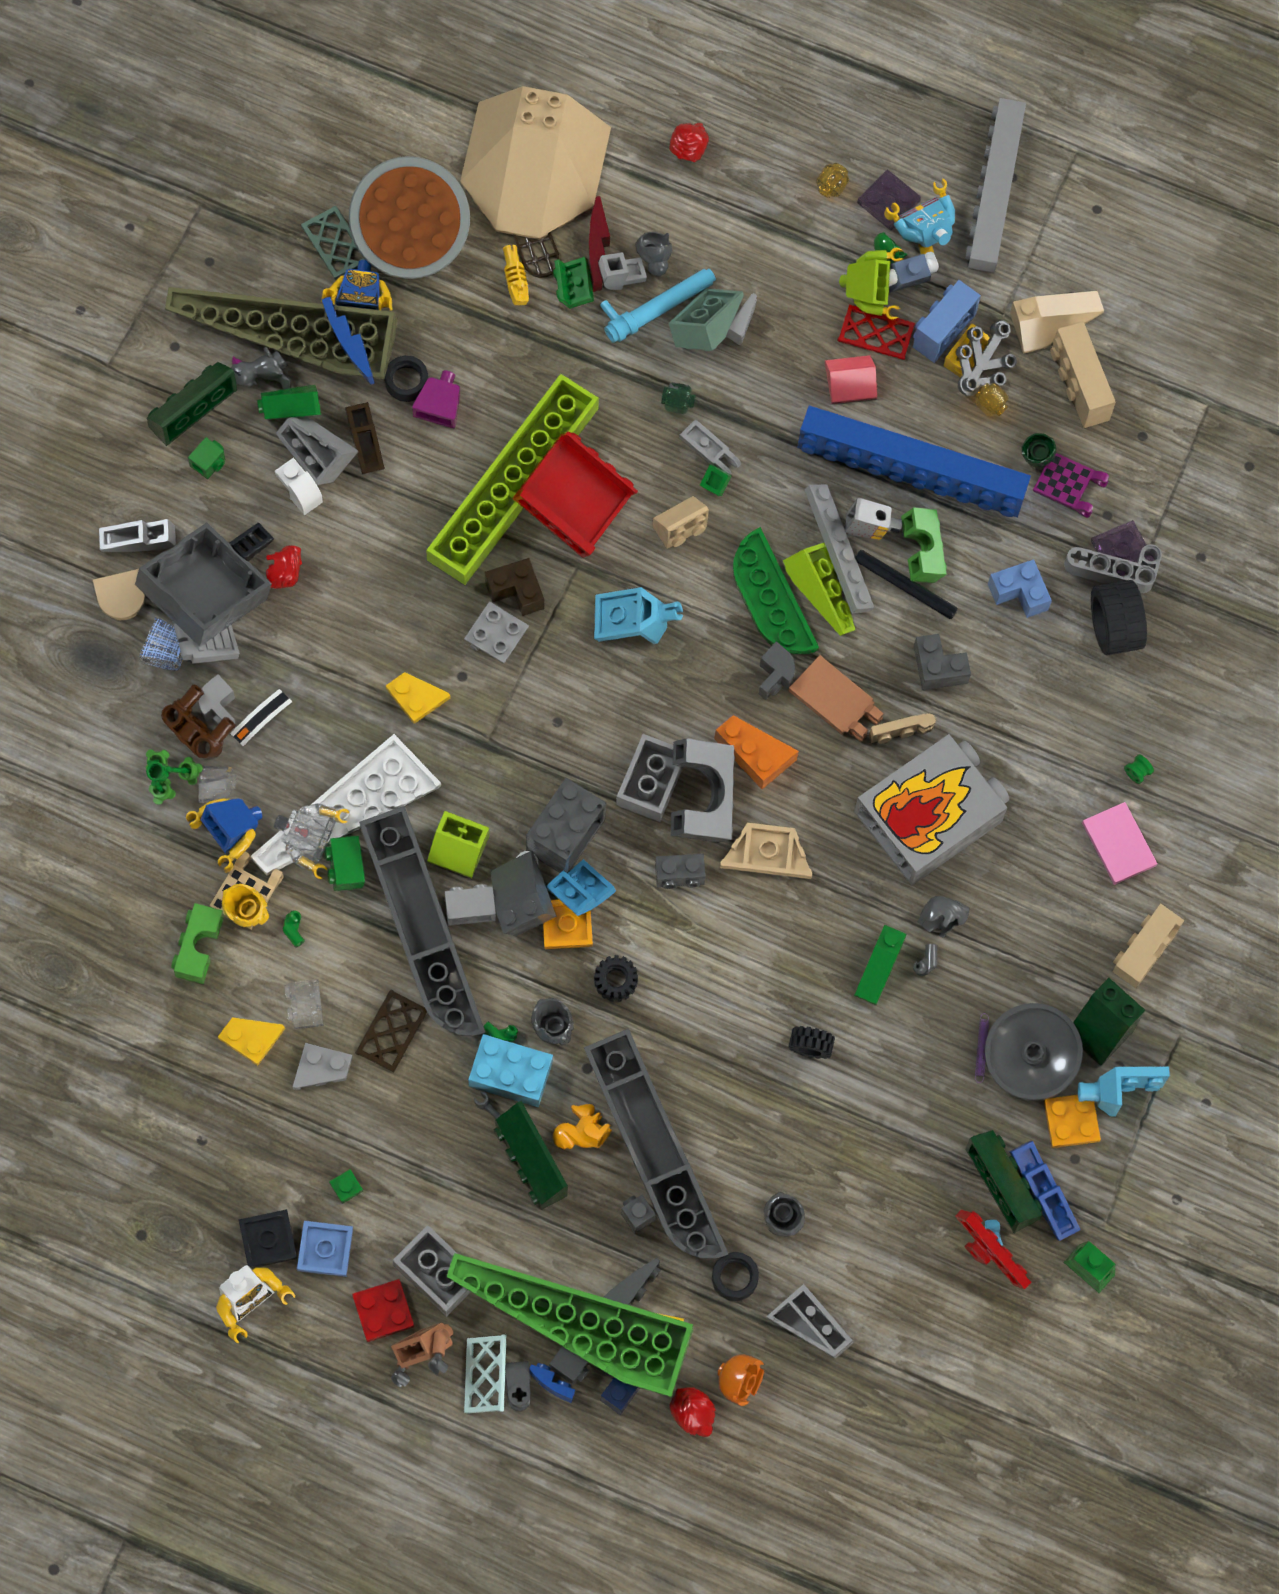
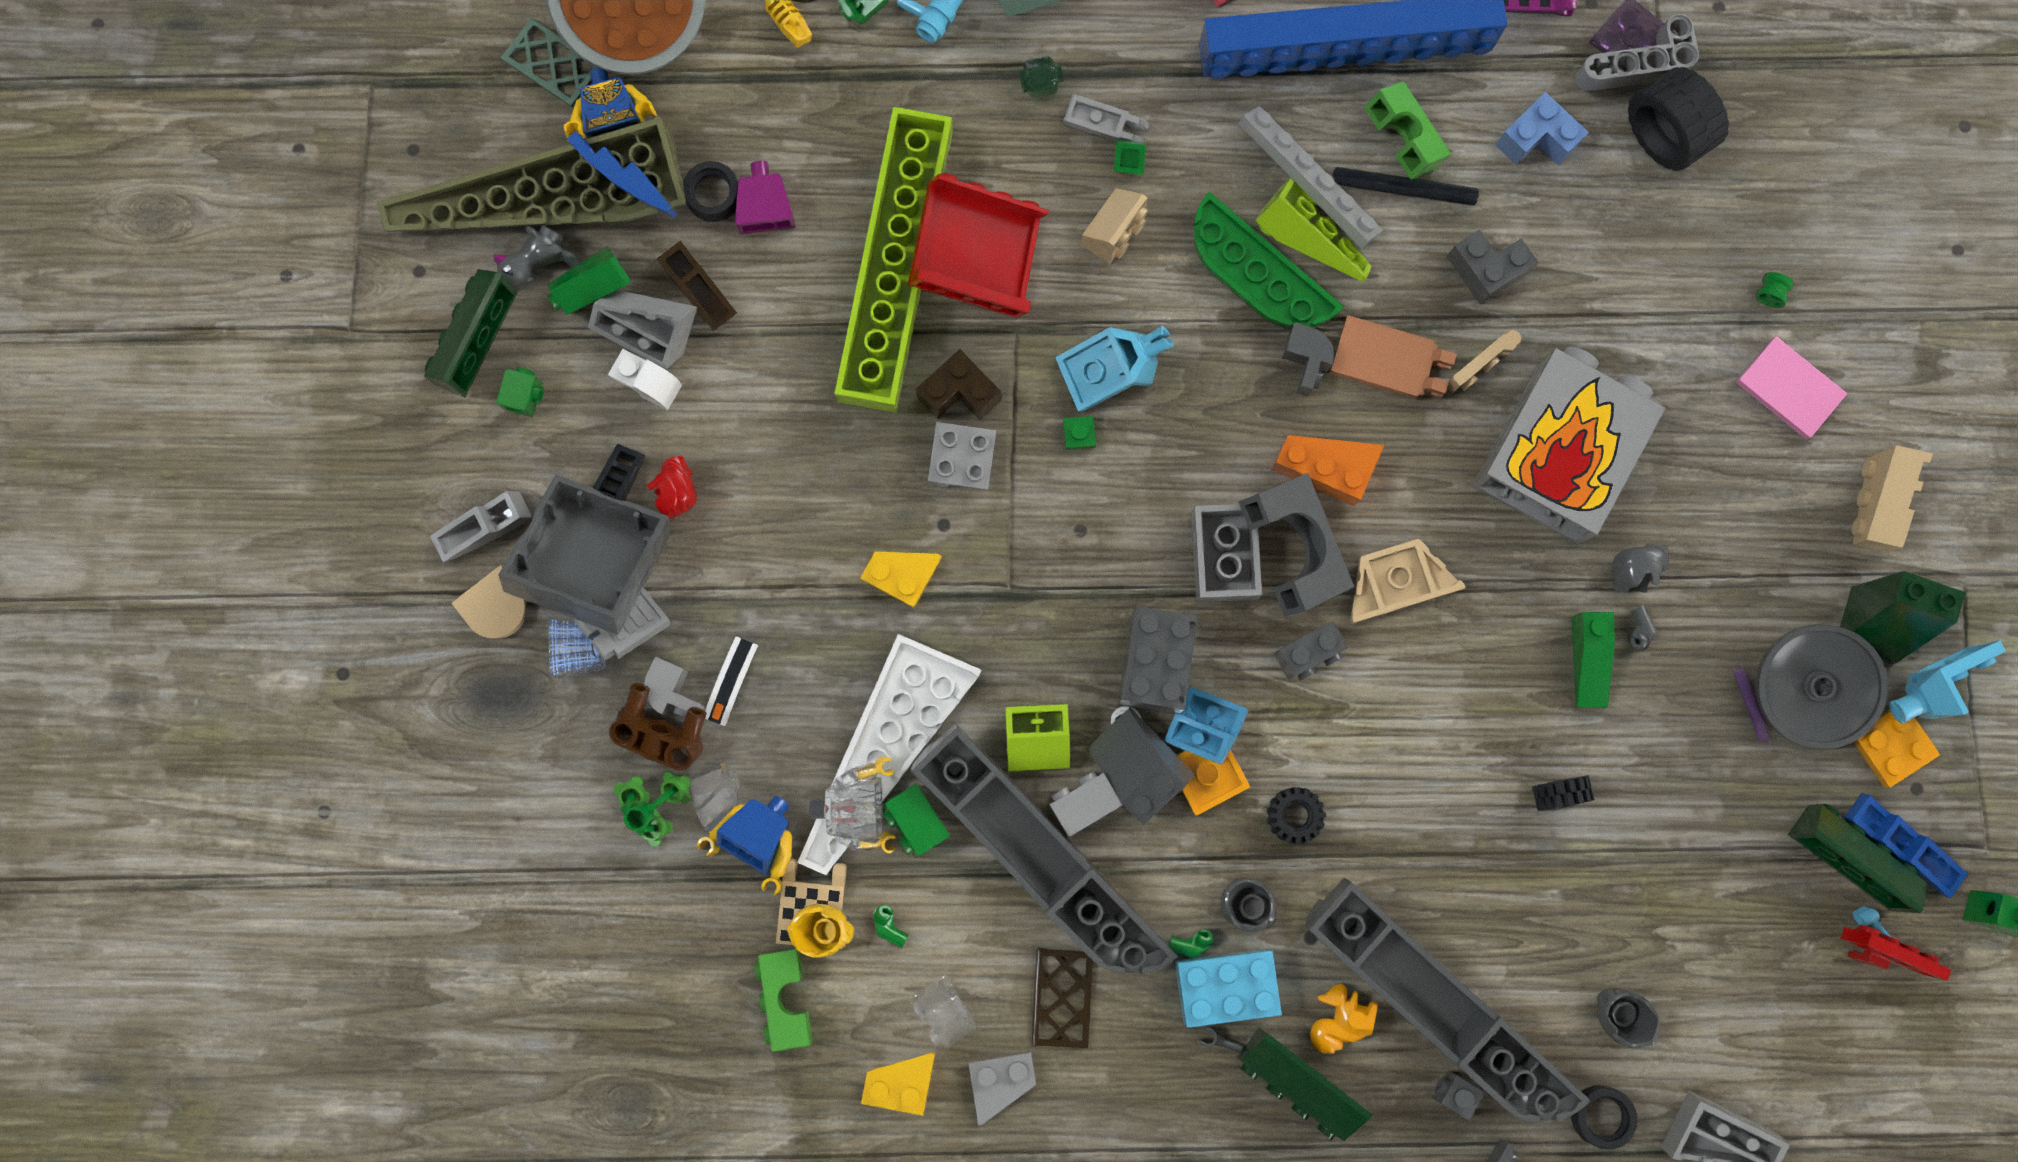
camera: 20 degrees left, 10 degrees up
light grey torso [845,498,902,540] -> none
none -> green plate [1063,416,1096,450]

